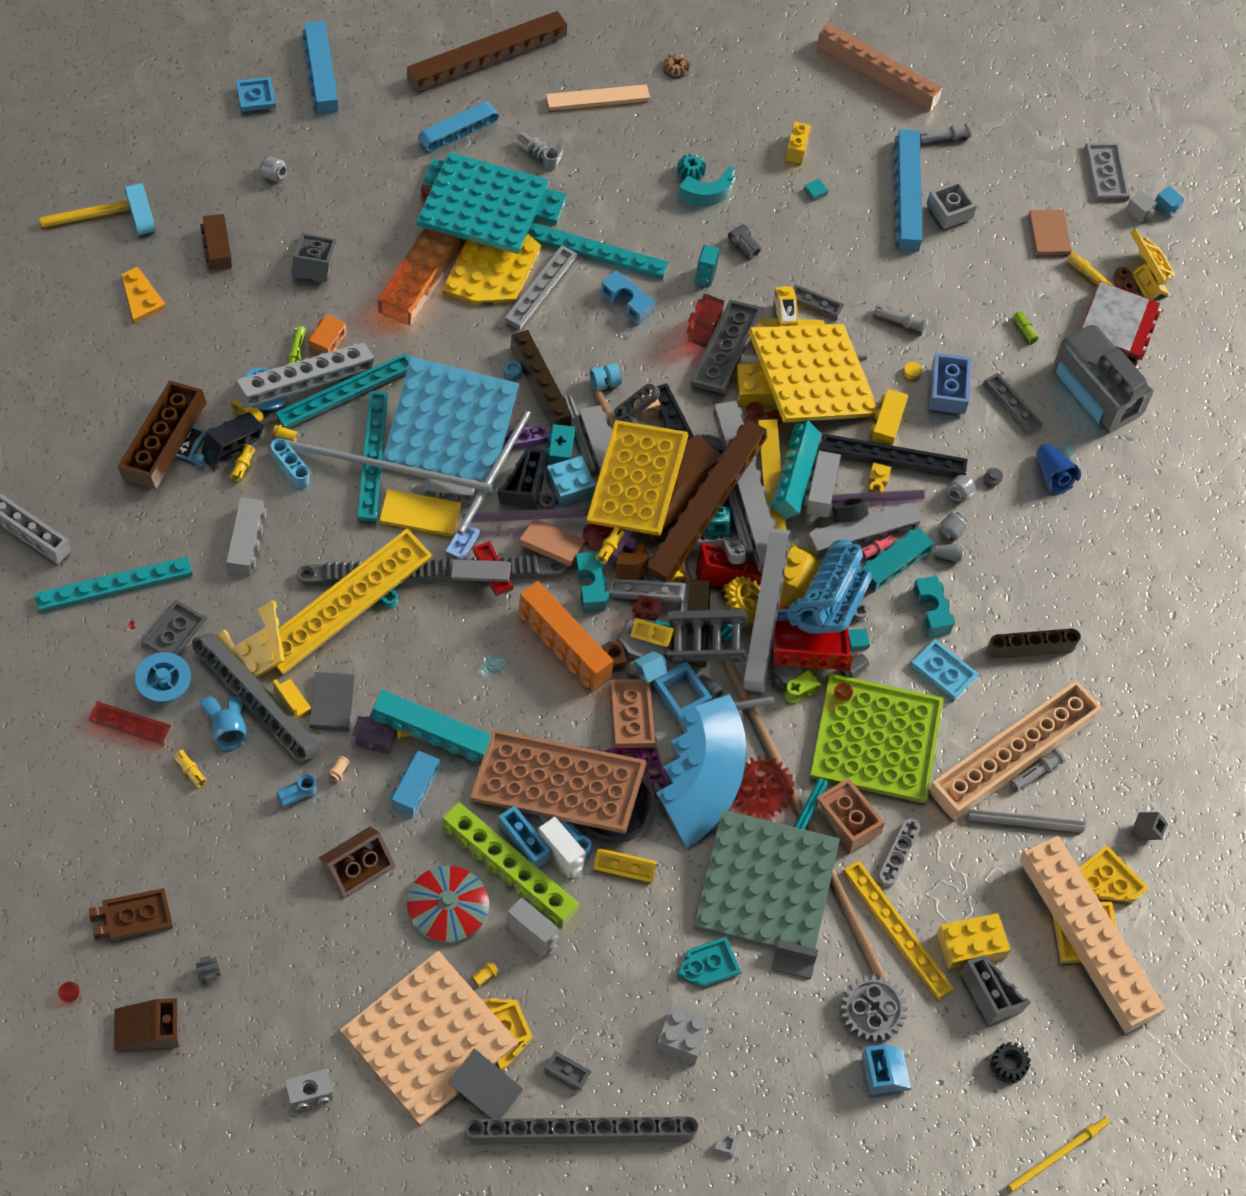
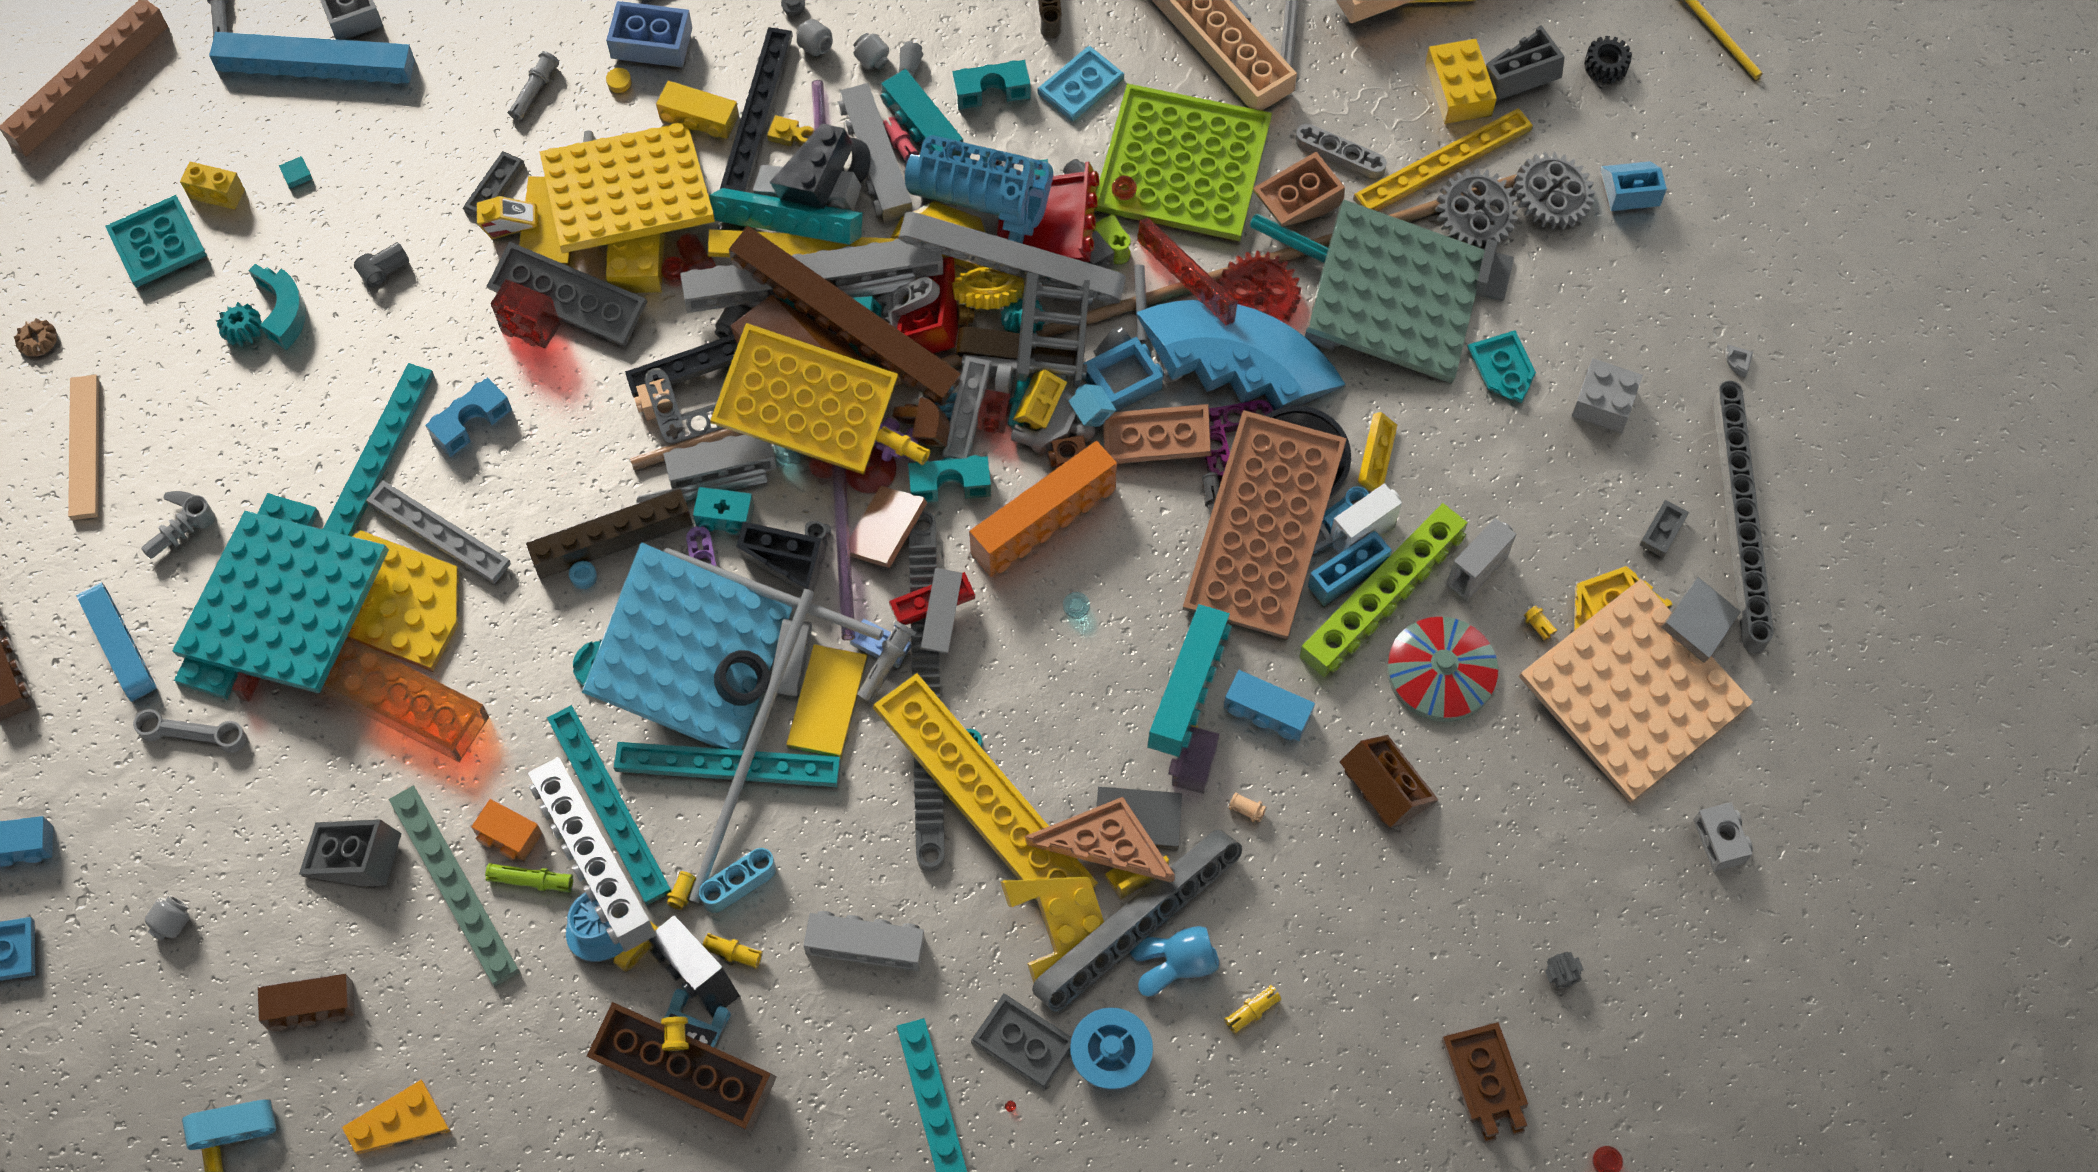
camera: 80 degrees left, 5 degrees up
clear red plate [89,701,172,745] -> none
reddish brown slope [114,998,179,1051] -> none
dark azure piece [276,774,317,808] -> none
medium azure brick [546,456,596,508] -> none
medium azure wheel [589,362,622,391] -> none
teal brick [695,245,720,286] -> none
none -> teal plate [105,194,208,288]
none -> light grey piece [133,709,247,753]
none -> sand green plate [388,785,520,987]
none -> yellow bush [661,1017,689,1051]
none -> black tyre [714,650,770,706]
none -> black wedge [769,123,854,209]
none -> light grey pin [857,620,917,703]
none -> light grey beam [995,364,1013,401]
none -> nougat tile [1025,797,1175,882]
none -> clear red plate [1137,218,1238,325]
none -> light grey gear [1435,168,1519,248]

